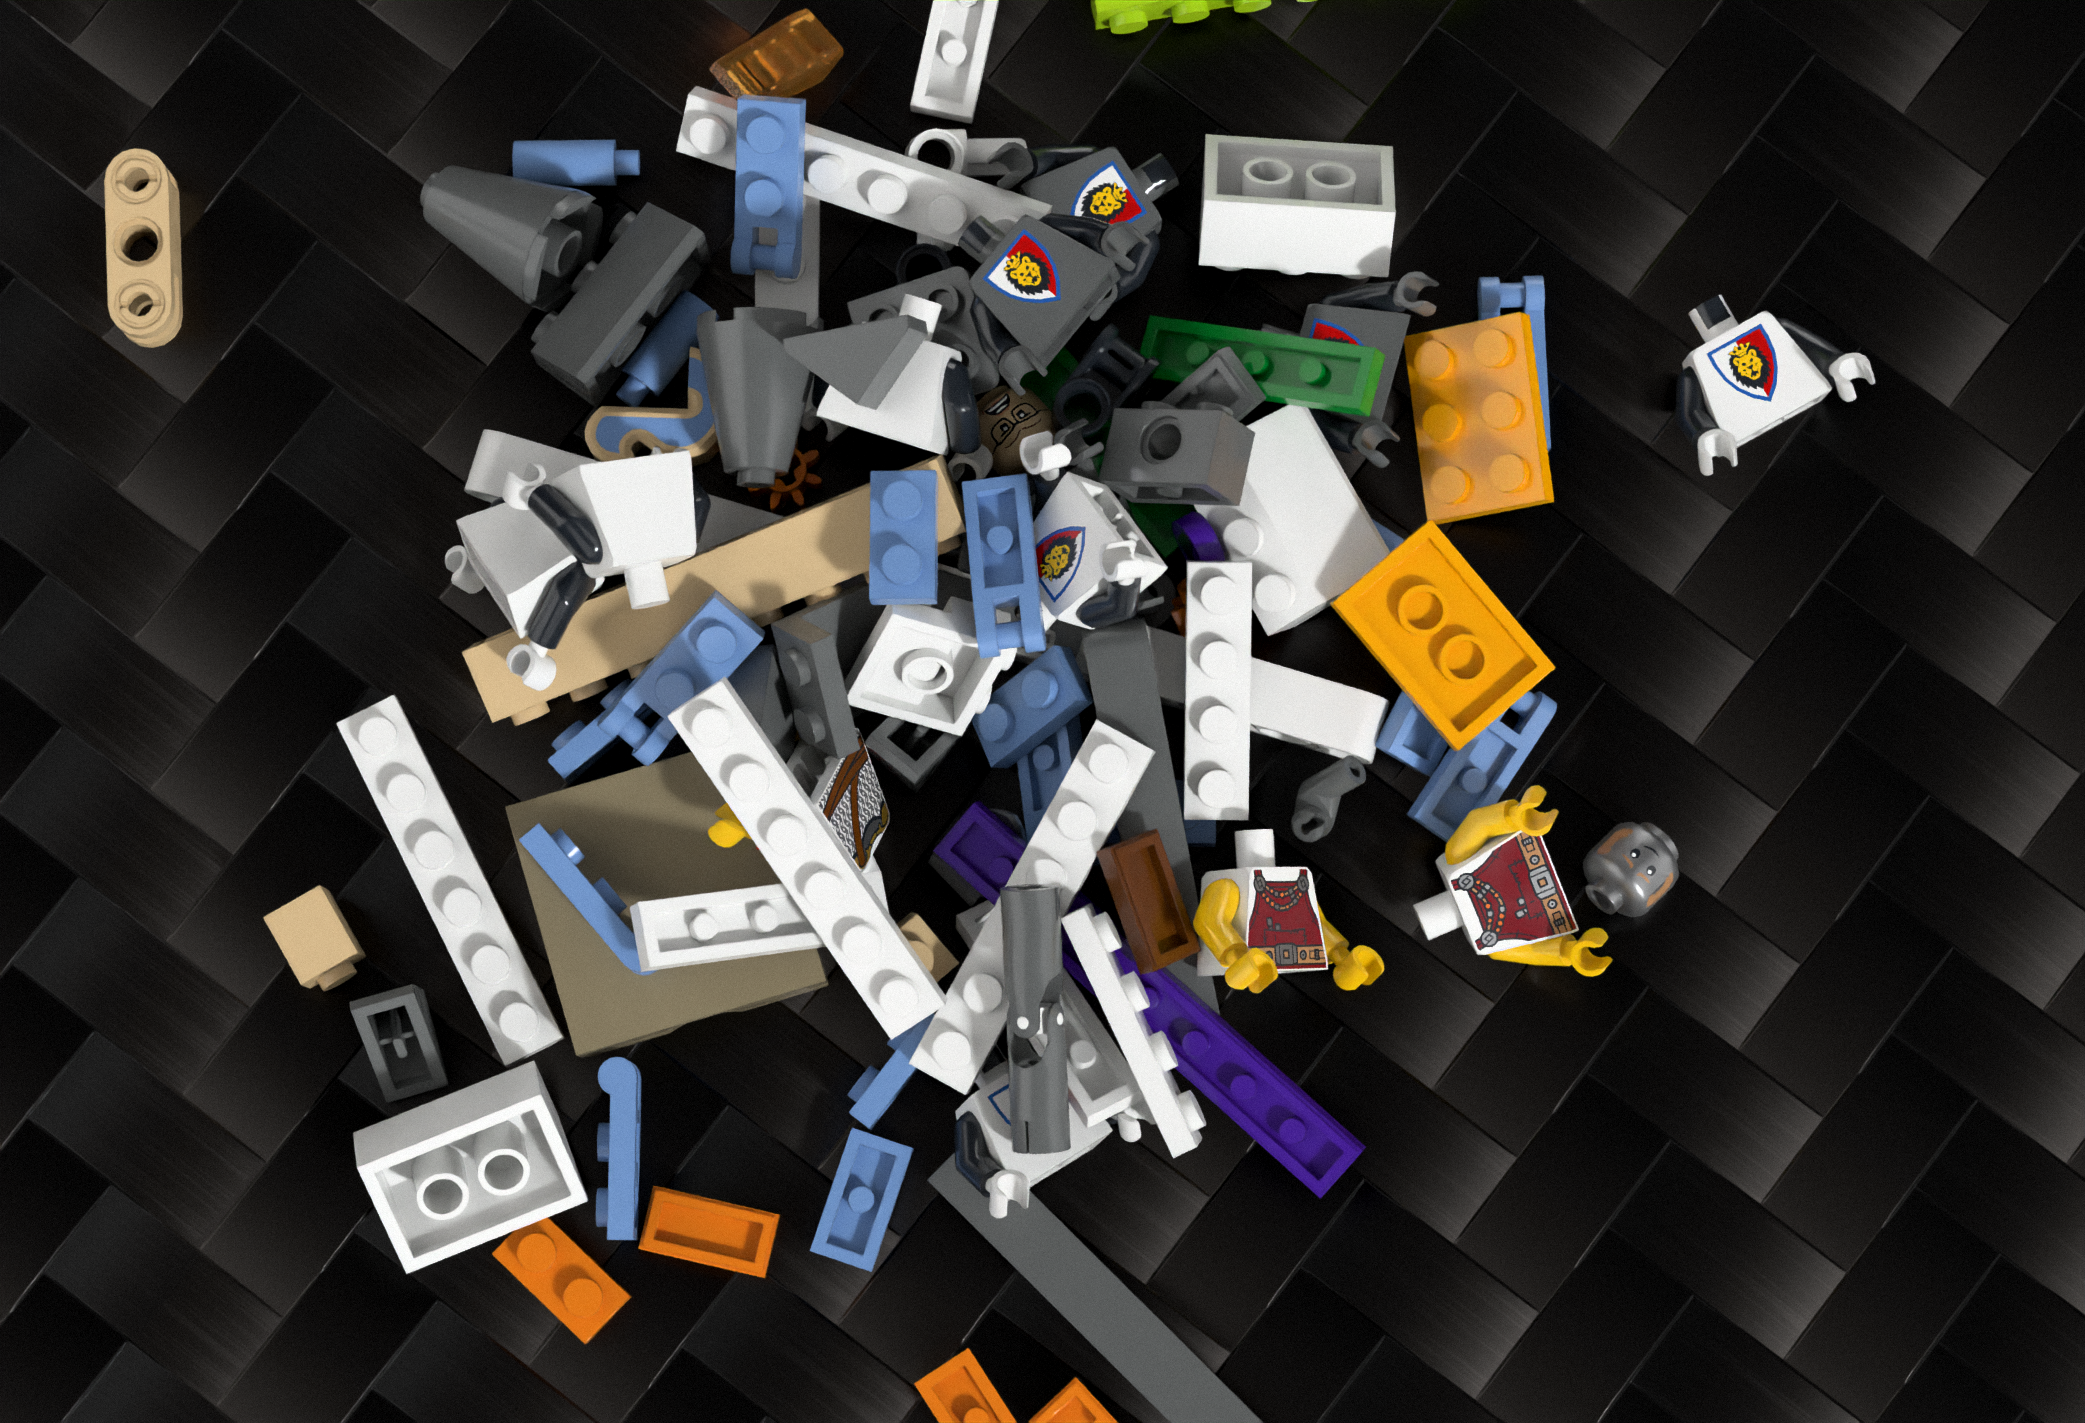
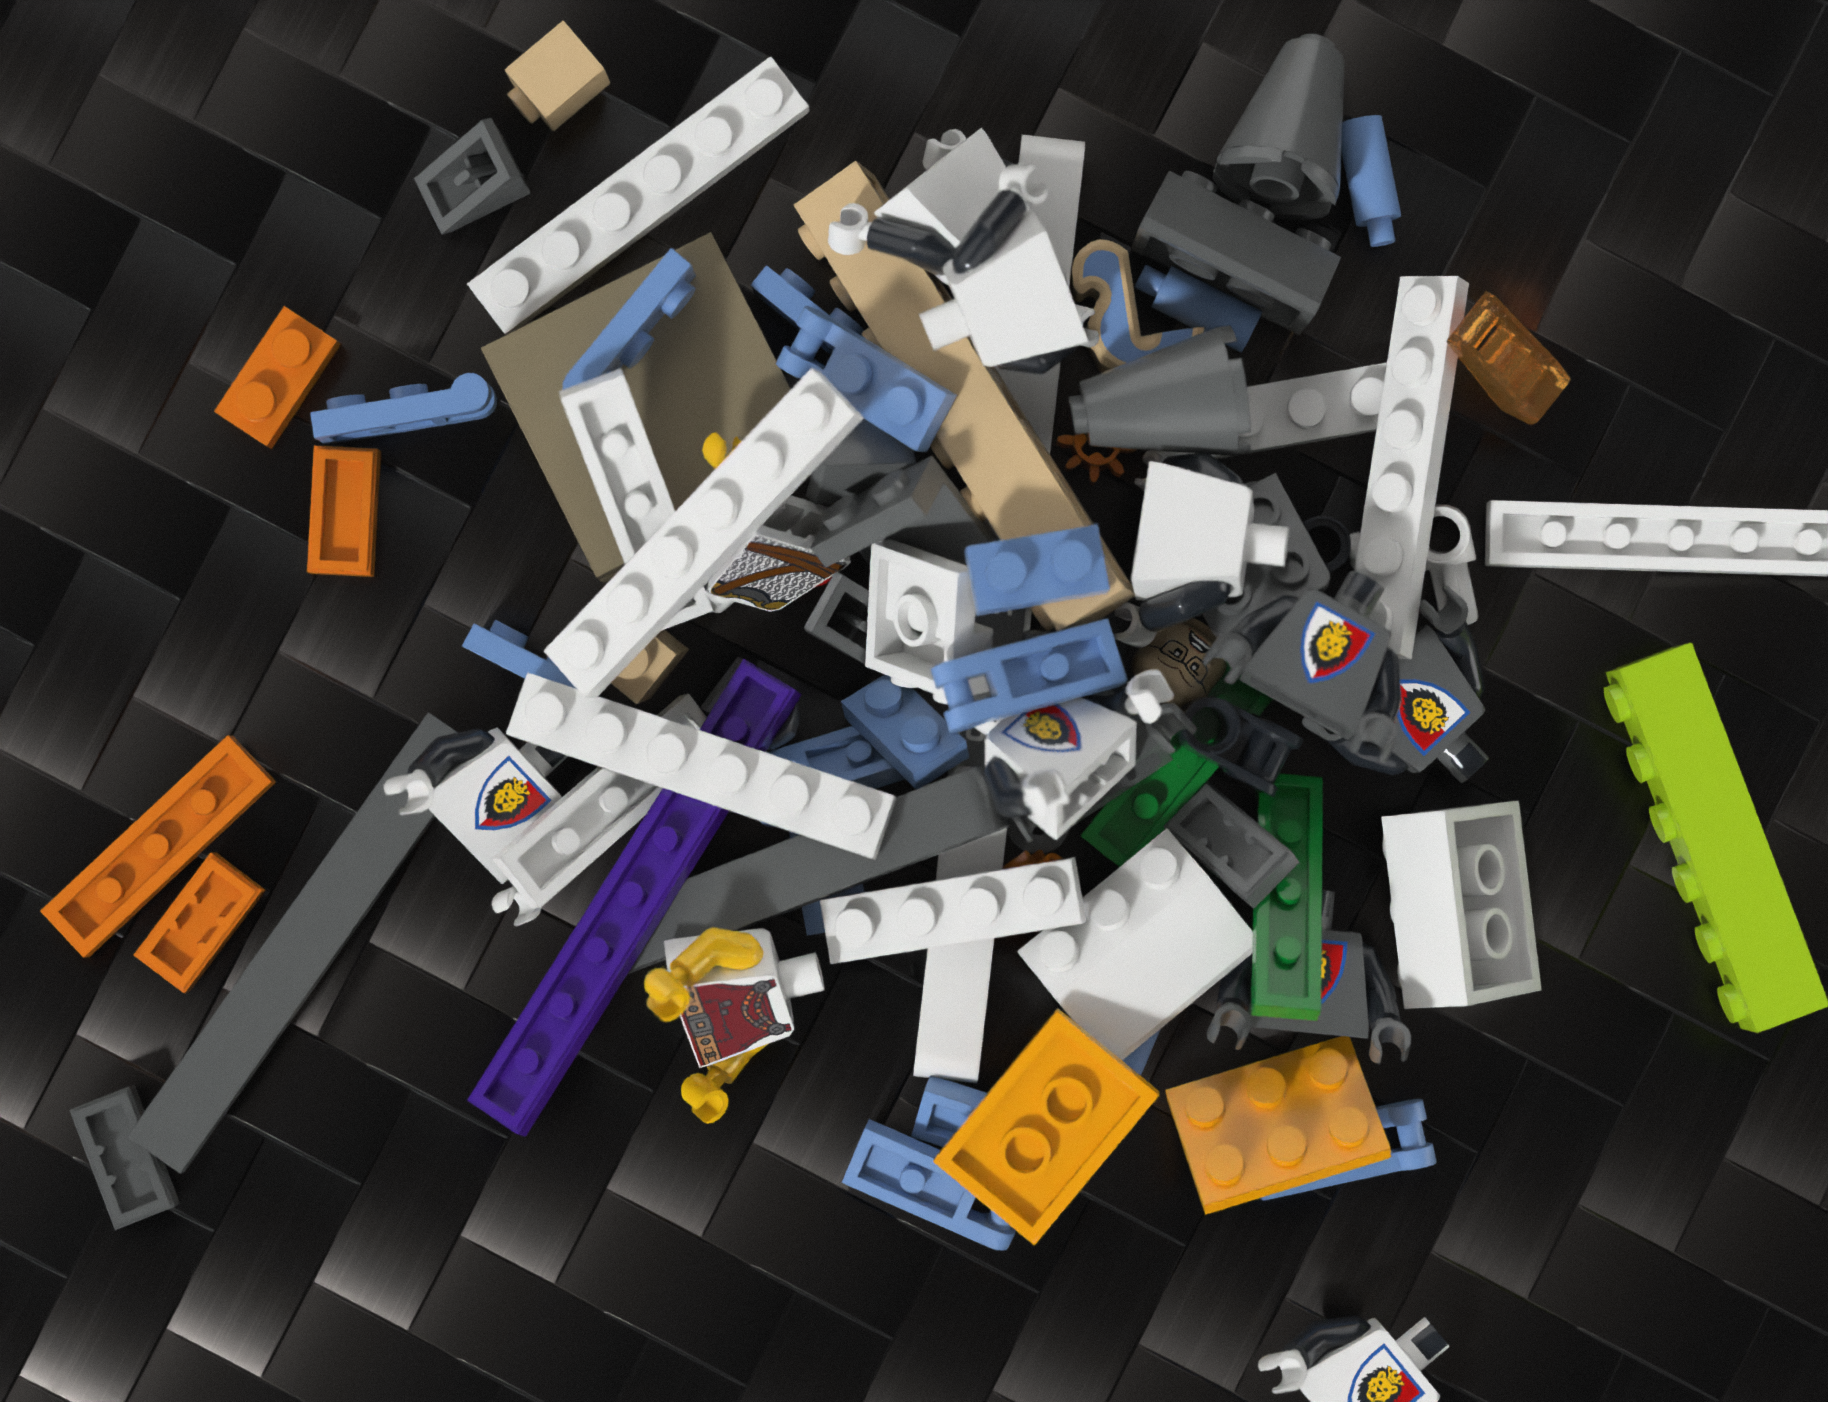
camera: 85 degrees right, 5 degrees up
white slope [353,1061,588,1274] -> none
medium blue plate [730,94,806,279] -> none
dark grey slope [783,315,928,410] -> none
medium blue plate [810,1128,914,1272] -> none
dark grey piece [1000,884,1071,1154] -> none
white plate [1061,903,1206,1158] -> none
reddish brown tile [1096,828,1201,975] -> none
dark grey brick [1098,401,1255,506] -> none
dark purple tile [1172,511,1225,561] -> none
dark grey arm [1291,755,1366,842] -> none
torso [1413,785,1613,977] -> none
flat silver head [1583,822,1679,917] -> none

